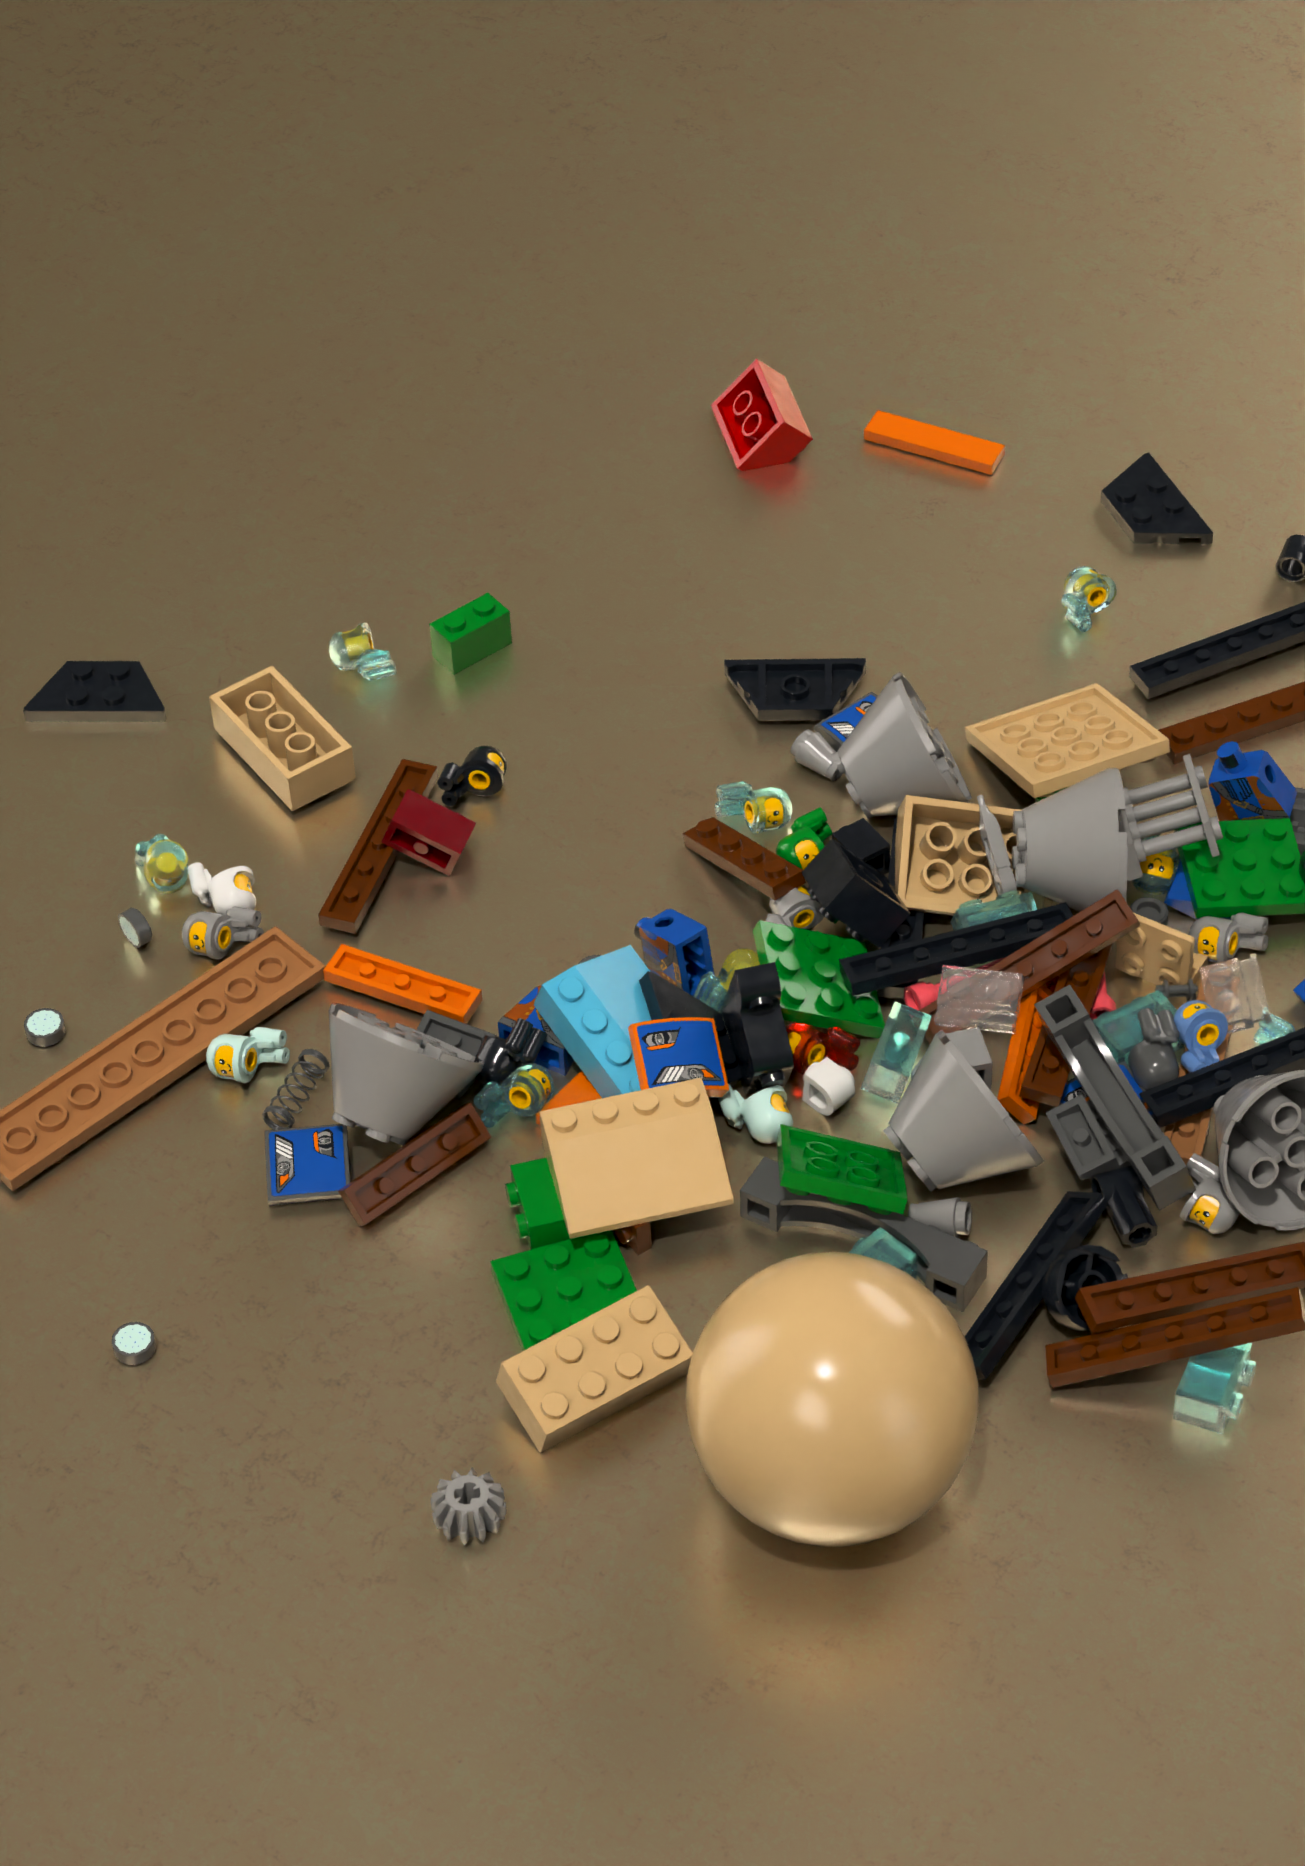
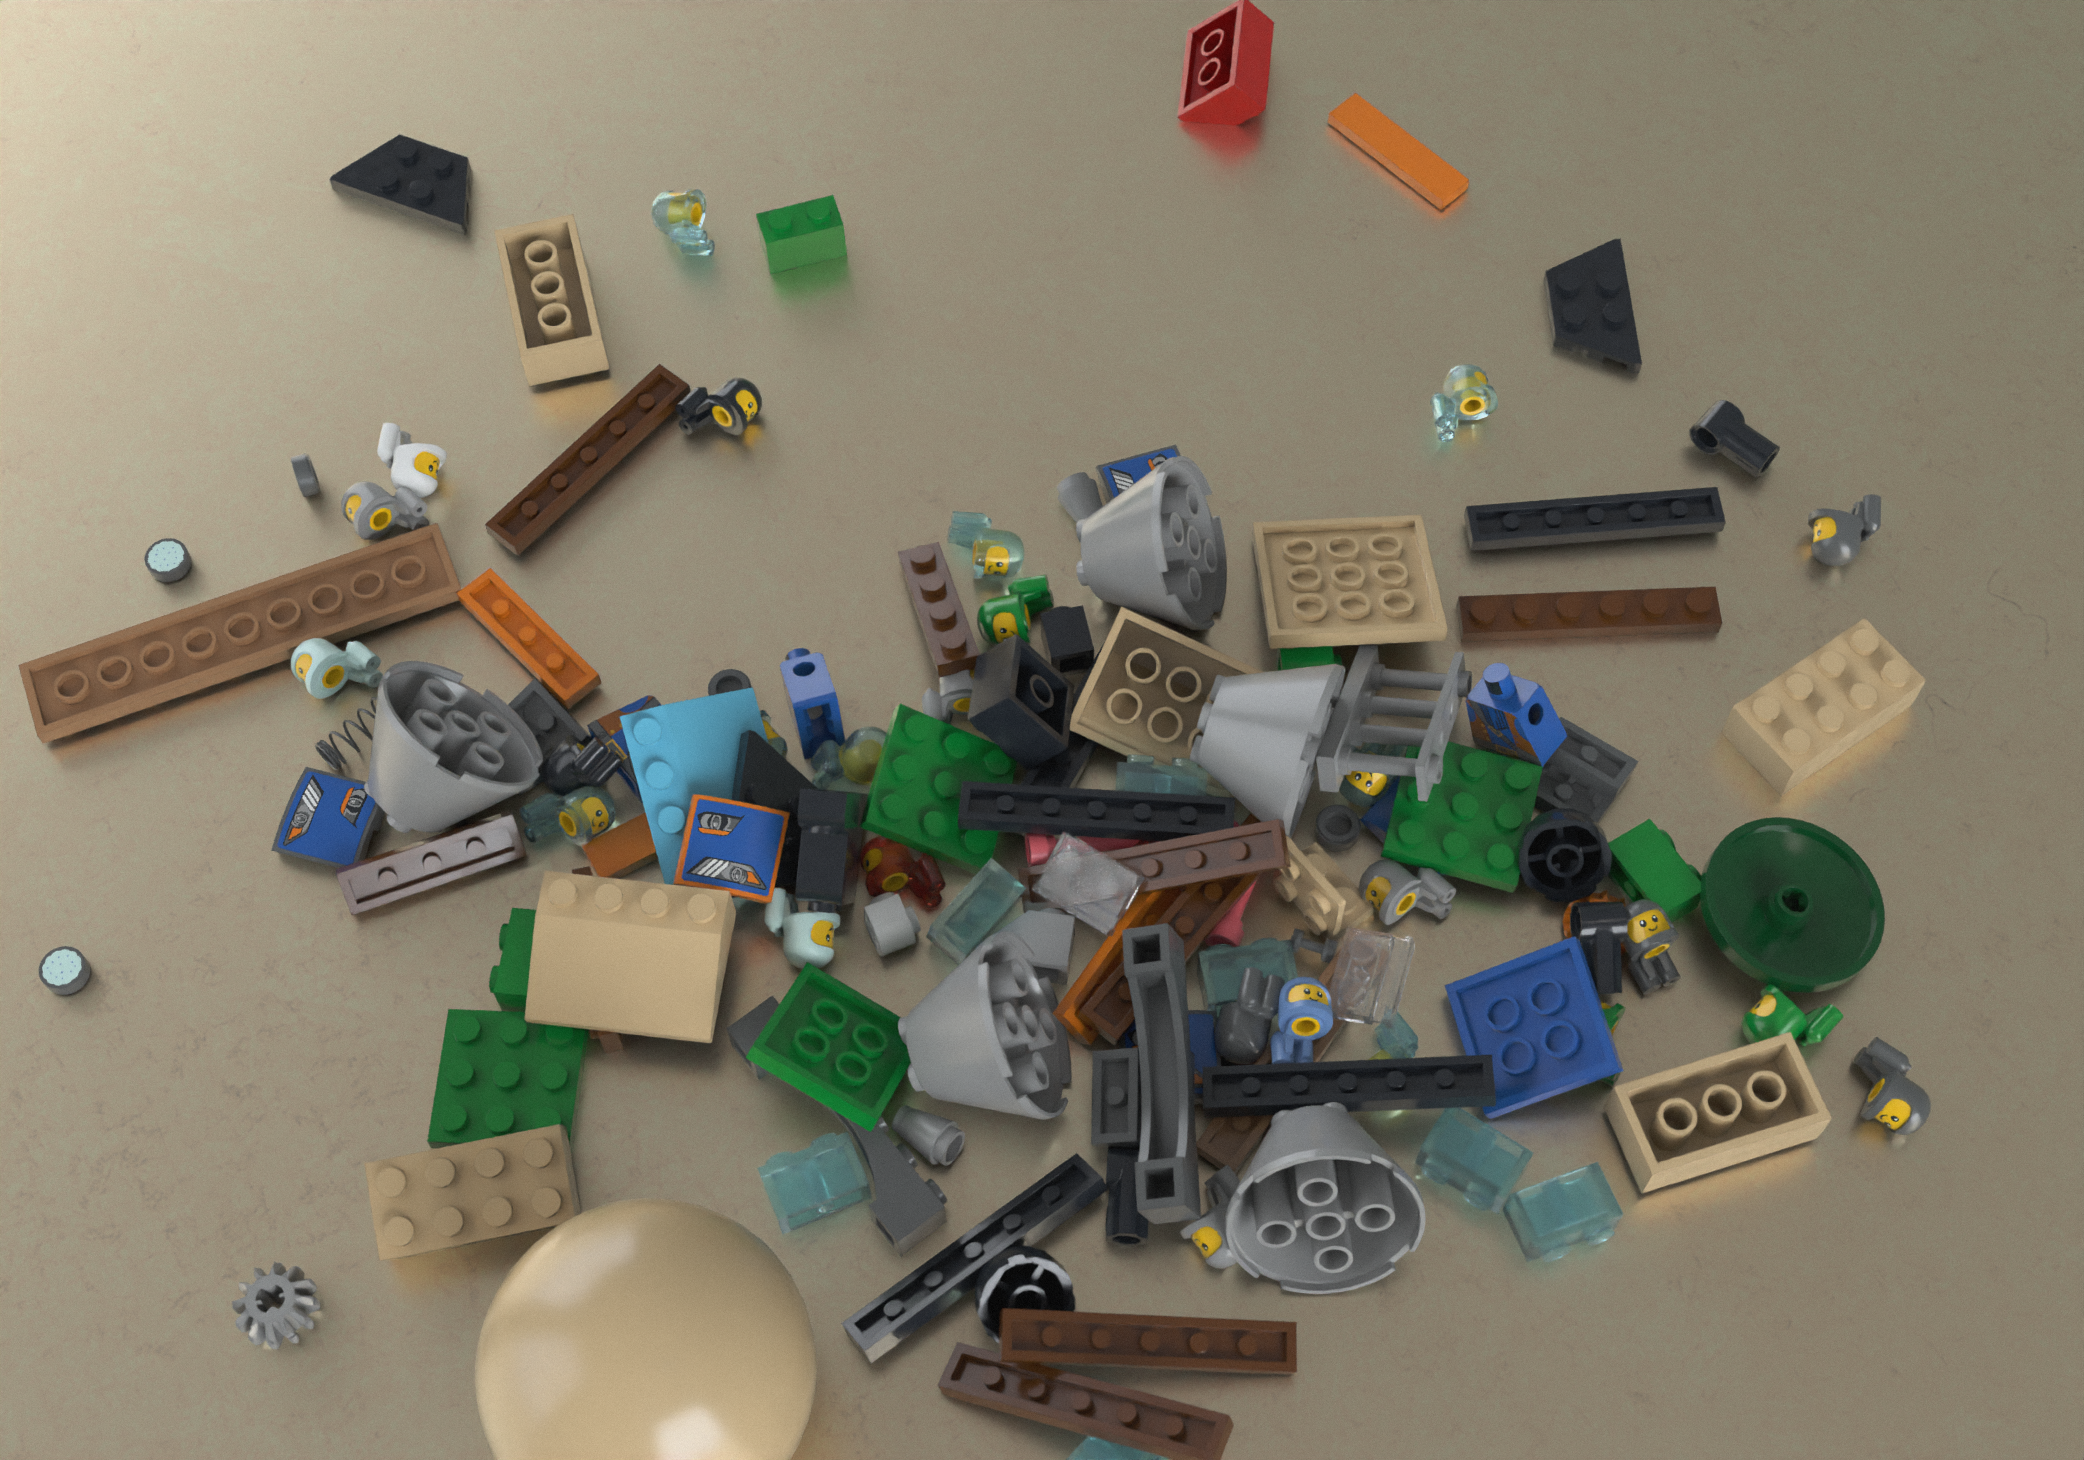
camera: 20 degrees right, 15 degrees up
clear light blue piece [134,834,188,894] -> none
dark red brick [381,789,476,876] -> none
black wing [724,658,866,721] -> none
light grey piece [977,795,1017,898] -> none

